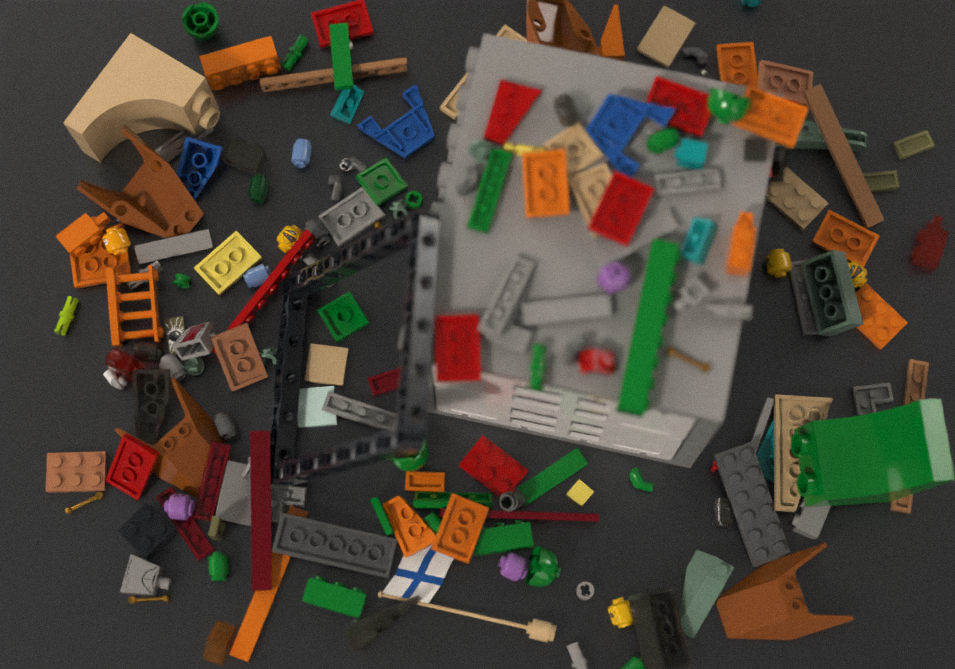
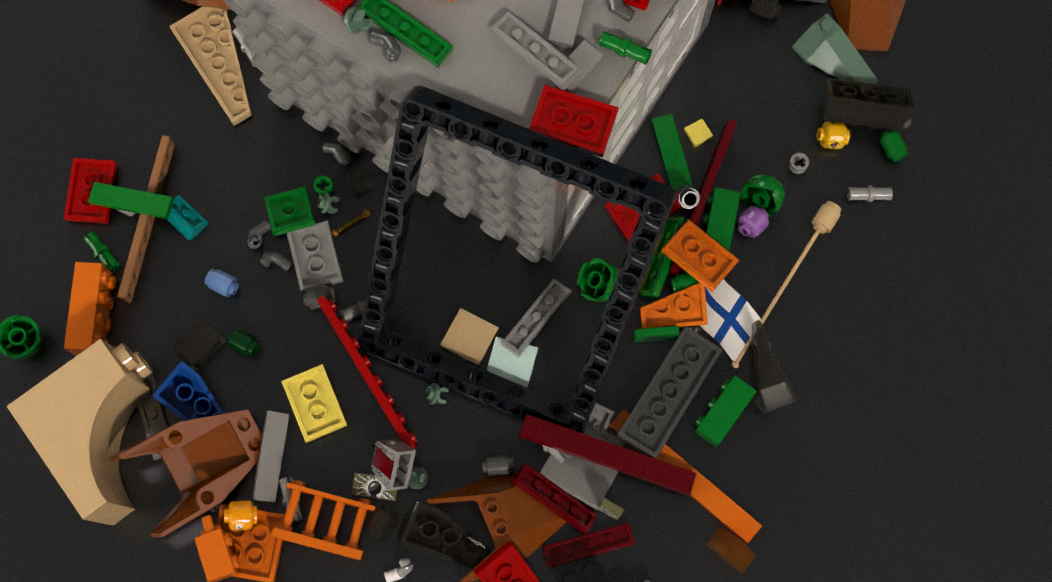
camera: 70 degrees left, 0 degrees up
clear red hinge [105,347,145,384] -> none
light grey brick [159,354,187,382] -> none
medium lavender head [164,494,195,520] -> none
green bush [173,273,192,288] -> none
green brick [208,552,229,581] -> none
nougat plate [210,323,268,392] -> none
medium blue brick [243,263,272,288] -> none
yellow head [277,225,303,253] -> none
green tile [317,291,370,343] -> none
blue wing [358,84,435,159] -> none
dark red tile [367,367,401,397] -> none
green arm [629,467,654,492] -> none

